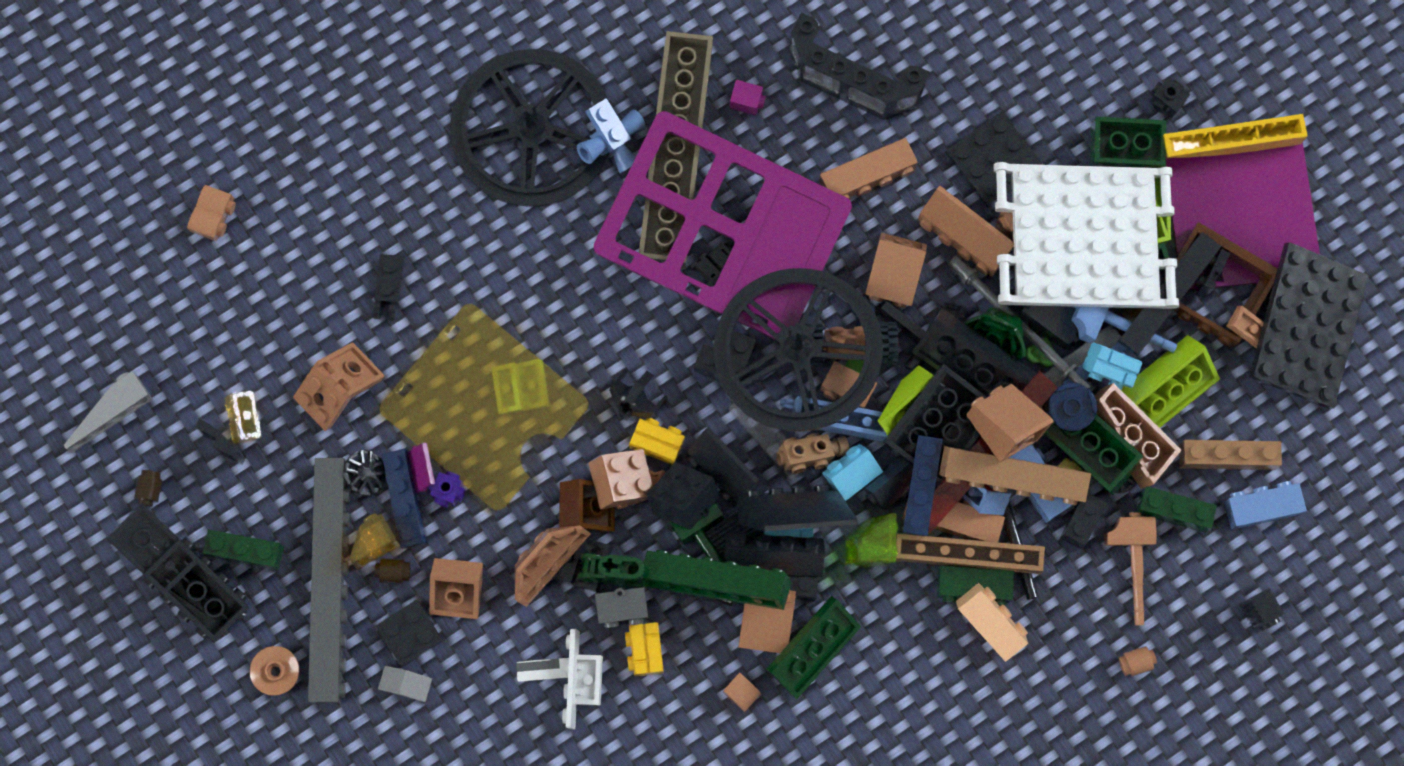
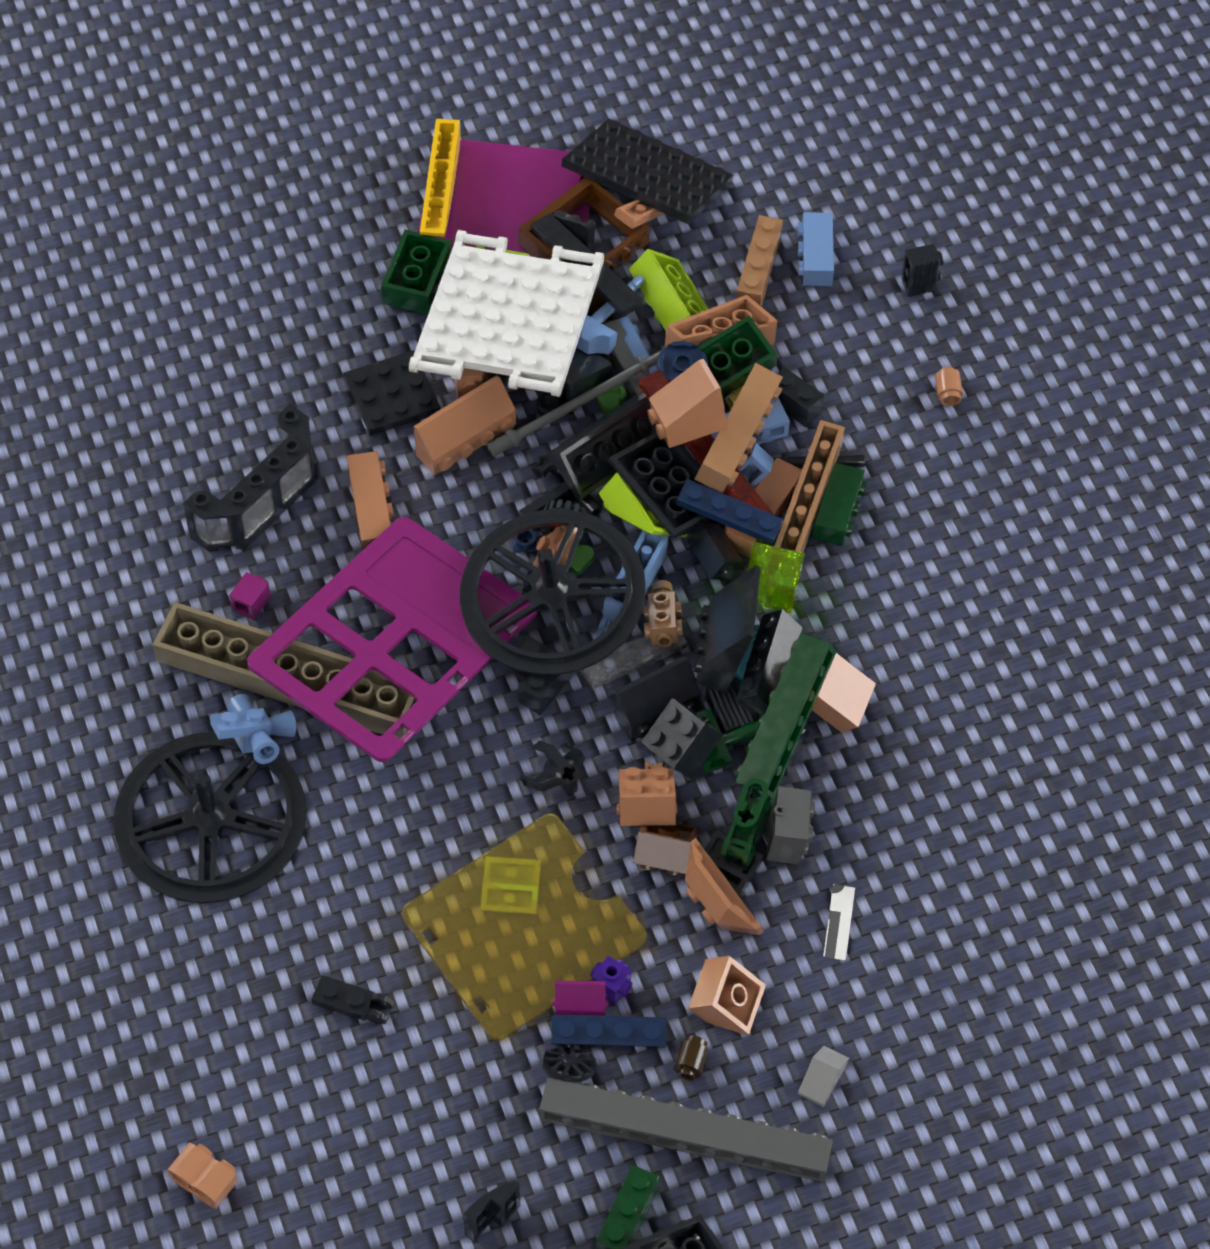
camera: 75 degrees left, 20 degrees down
clear yellow slope [225,391,262,443] -> none
nougat dish [250,646,299,696] -> none
nougat bracket [293,342,385,431] -> none
clear yellow slope [350,513,400,569] -> none
black plate [376,599,444,668] -> none
white bracket [562,629,603,729] -> none
yellow brick [625,622,664,676] -> none
yellow brick [629,418,685,465] -> none
black piece [691,242,731,287] -> none
nougat brick [723,673,761,712] -> none
dark green plate [766,596,861,699] -> none
nougat brick [820,361,877,409] -> none
medium azure brick [822,444,883,501] -> none
nougat slope [865,232,927,308] -> none
light nougat brick [956,583,1028,662] -> none
dark green brick [965,307,1026,359] -> none
medium azure brick [1082,342,1142,390] -> none
nougat piece [1104,512,1156,626] -> none
dark green brick [1136,486,1217,533] -> none
black brick [1150,77,1191,119] -> none

